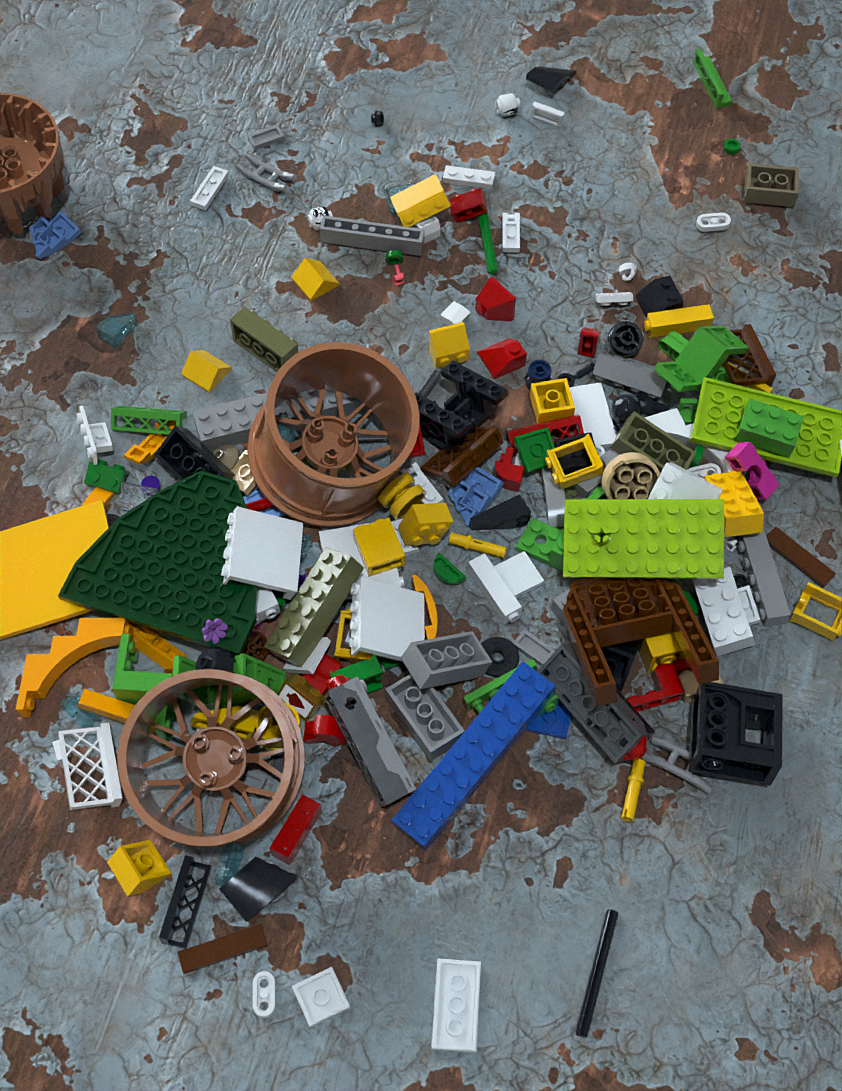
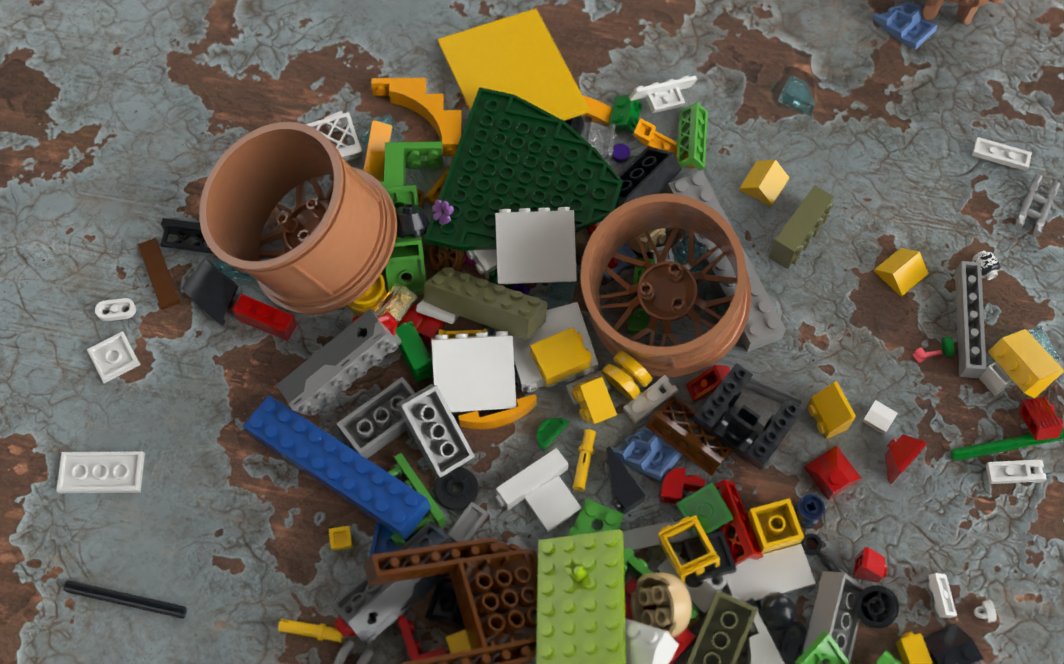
camera: 85 degrees right, 5 degrees up
none -> yellow plate [329,526,353,551]

